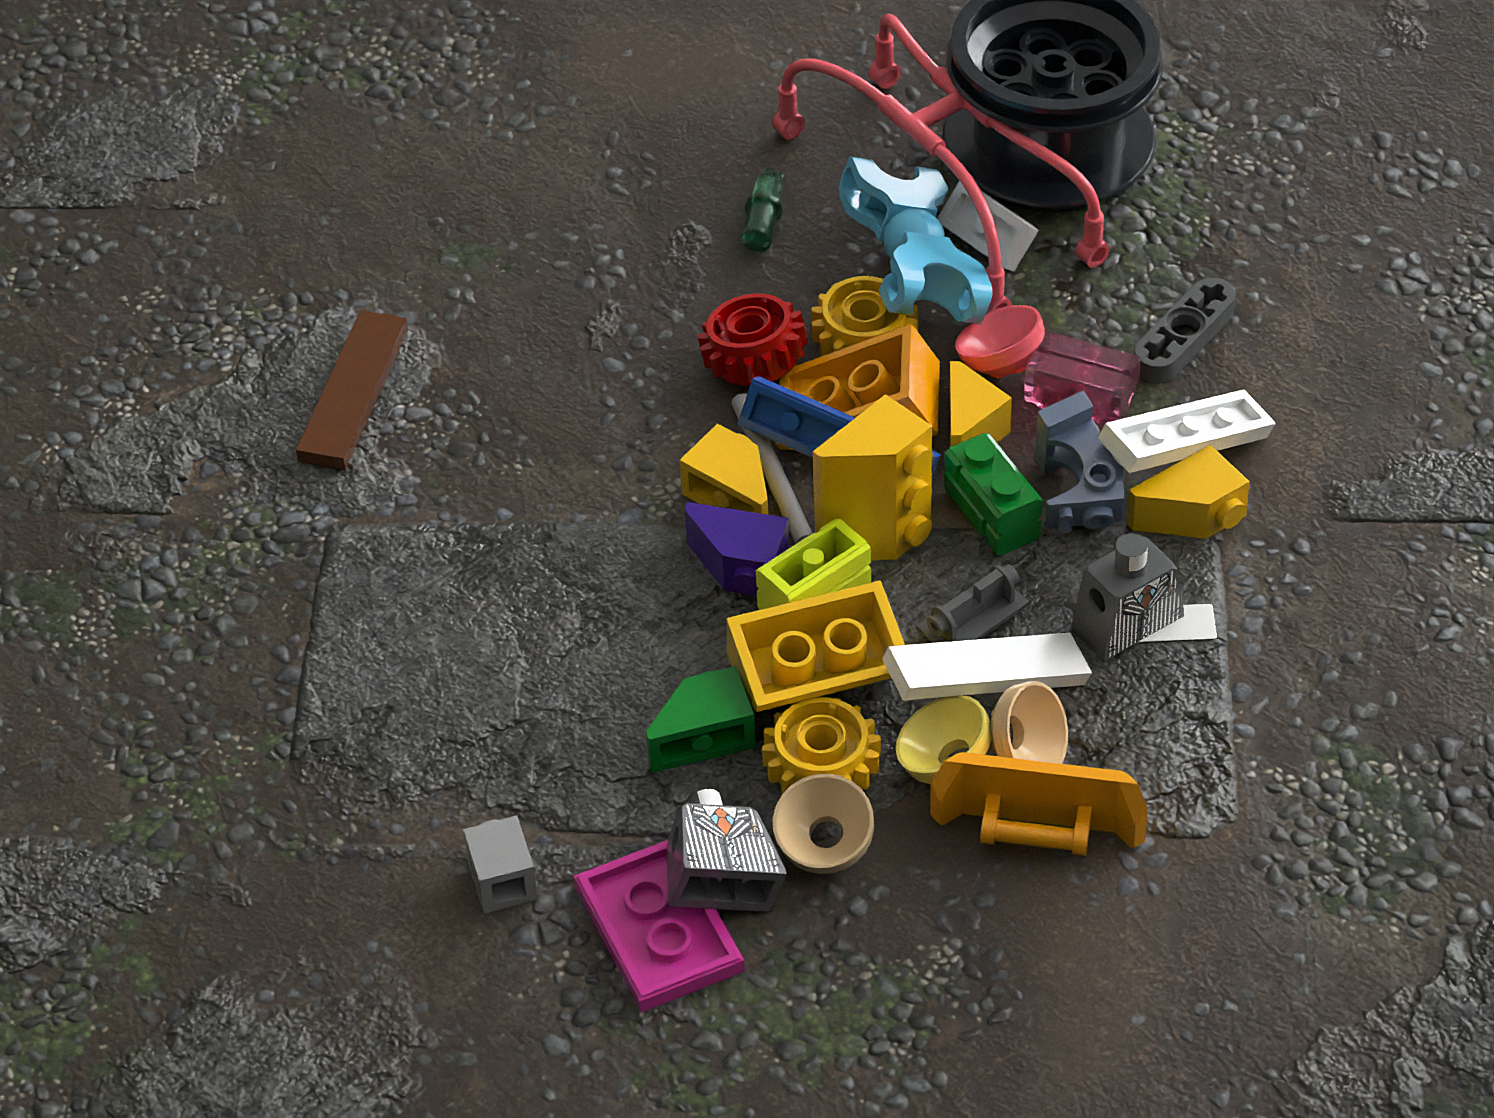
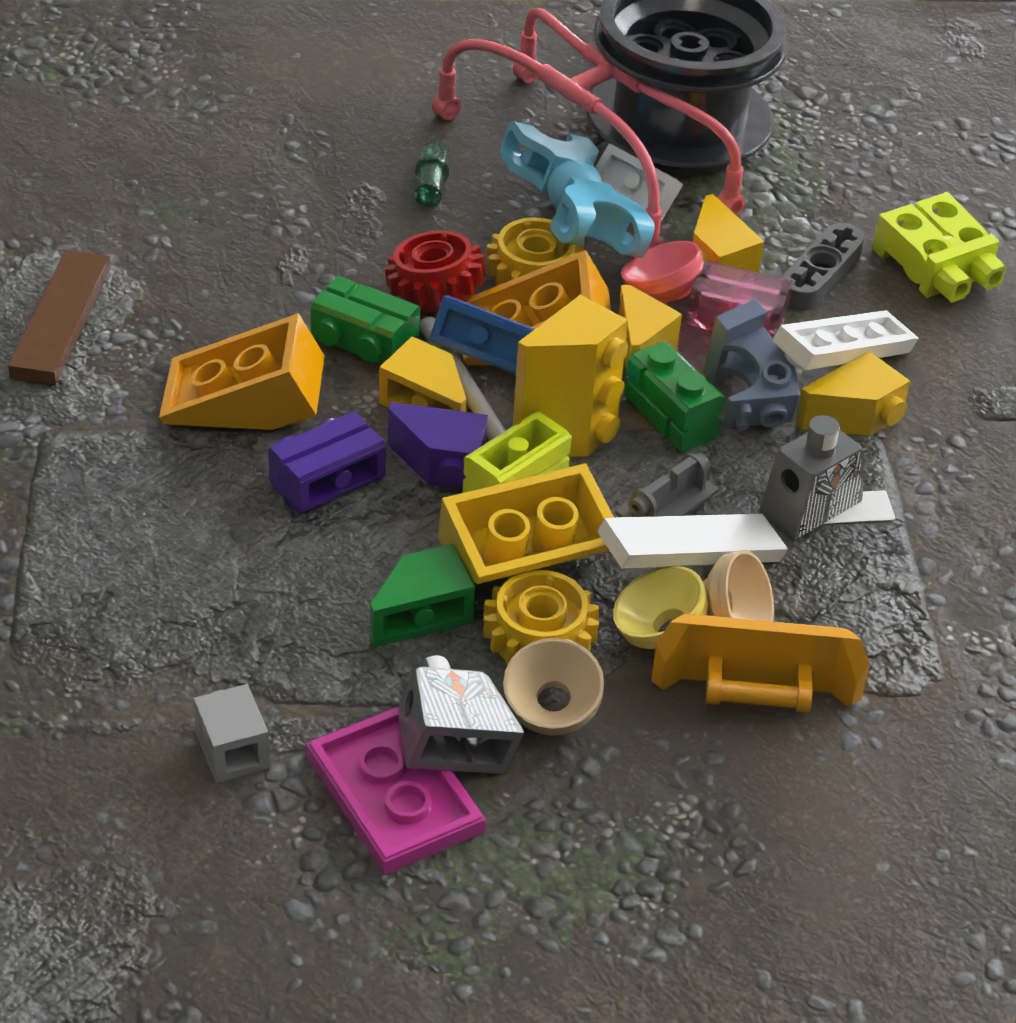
camera: 10 degrees left, 5 degrees down
none -> light orange slope [159,313,325,430]
none -> dark purple brick [268,411,386,514]
none -> green brick [310,275,420,365]
none -> yellow slope [693,194,764,293]
none -> neon yellow hips [872,192,1006,303]

